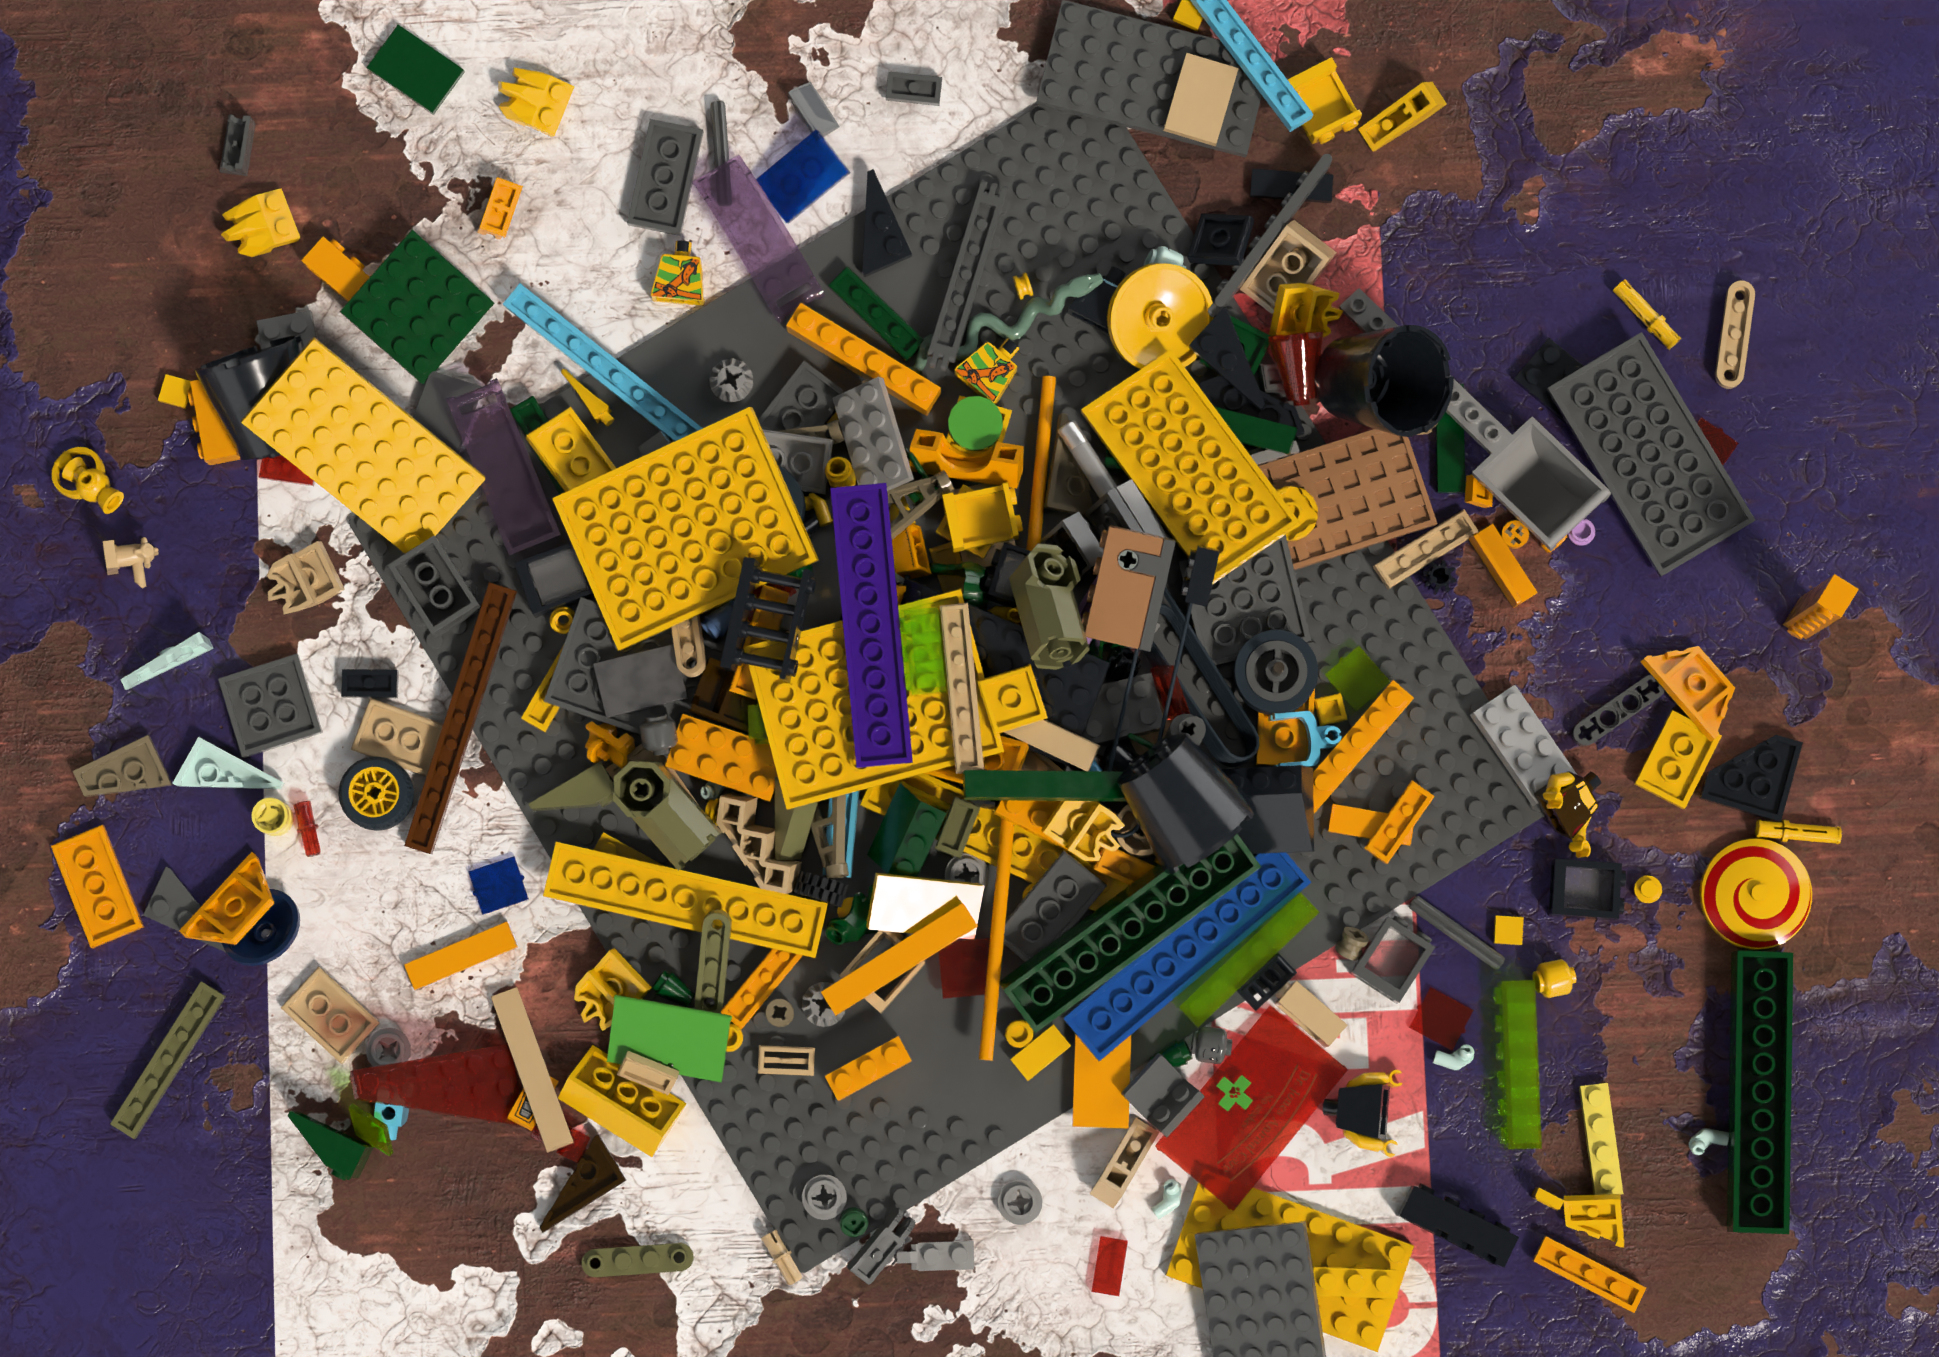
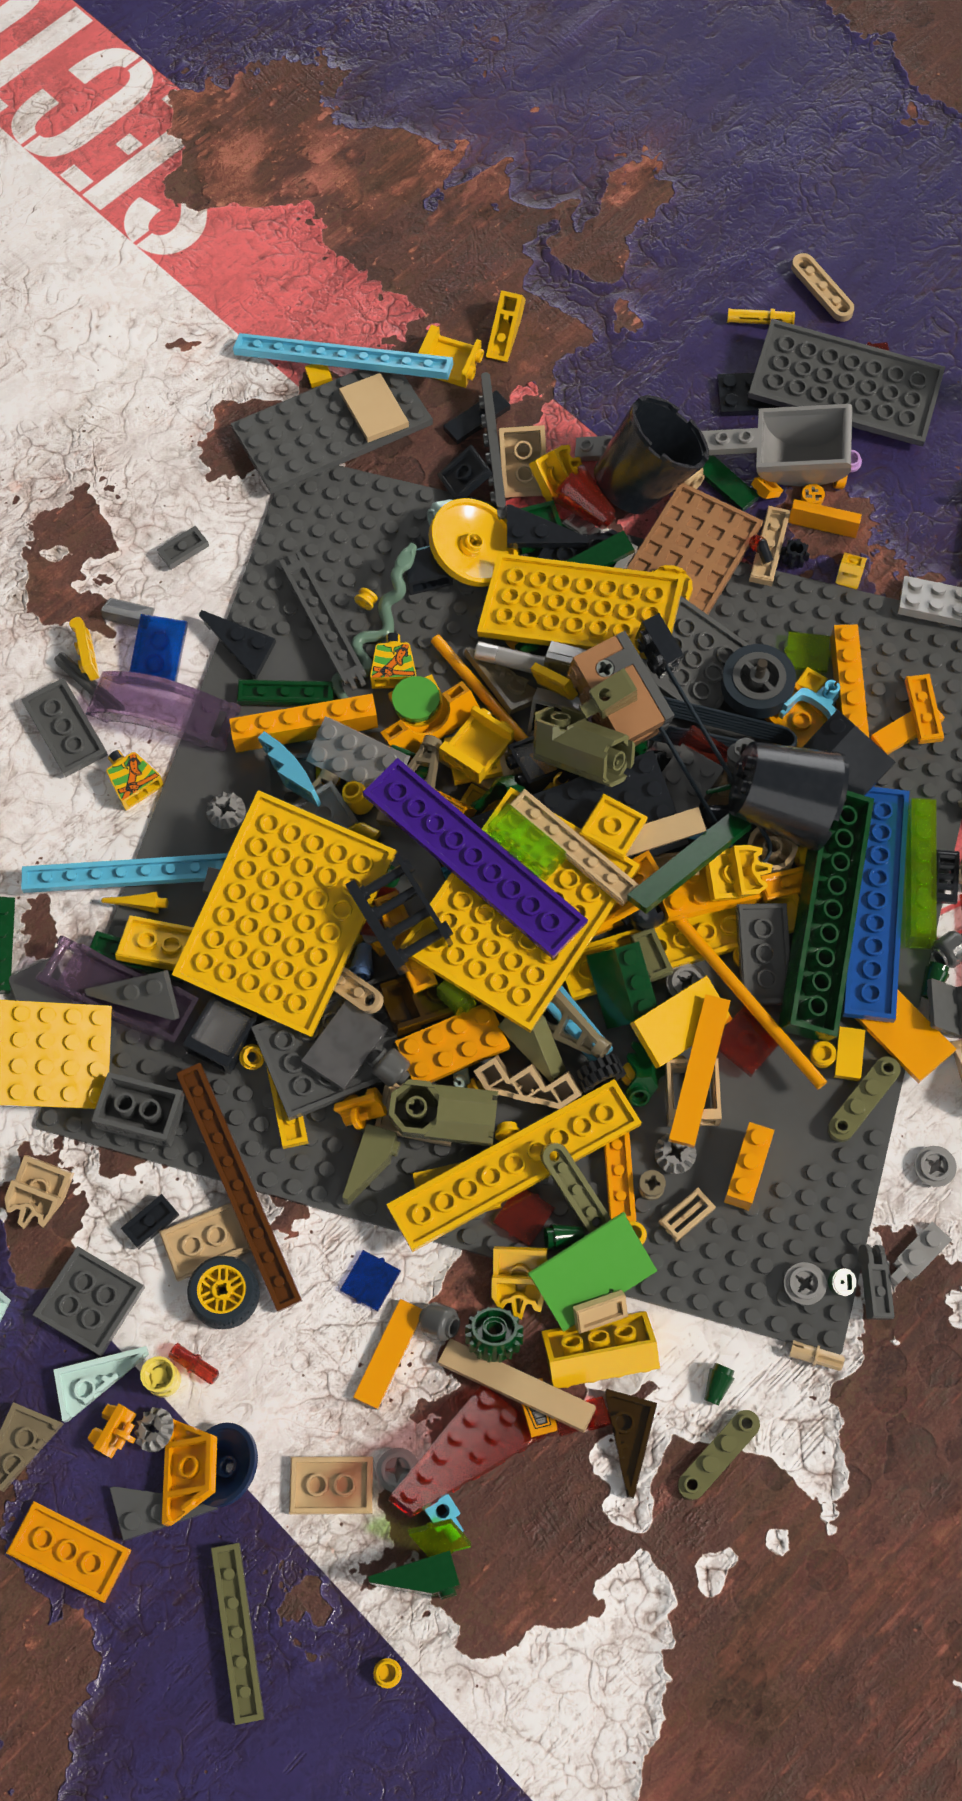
camera: 40 degrees left, 15 degrees down
none -> yellow plate [69,617,100,681]
none -> dark grey wing [85,970,180,1020]
none -> light orange hips [88,1403,137,1459]
none -> light grey gear [134,1407,174,1452]
none -> medium azure slope [258,731,322,807]
none -> yellow plate [373,1658,402,1689]
none -> dark grey head [419,1302,460,1341]
none -> dark green gear [465,1307,524,1363]
none -> clear red piece [493,1189,555,1247]
none -> yellow plate [495,1121,521,1141]
none -> yellow tile [530,662,578,700]
none -> olive torso [579,668,637,719]
none -> dark green cone [704,1363,735,1406]
none -> black arm [749,535,774,565]
none -> olive plate [827,1057,901,1142]
none -> yellow slope [836,552,867,589]

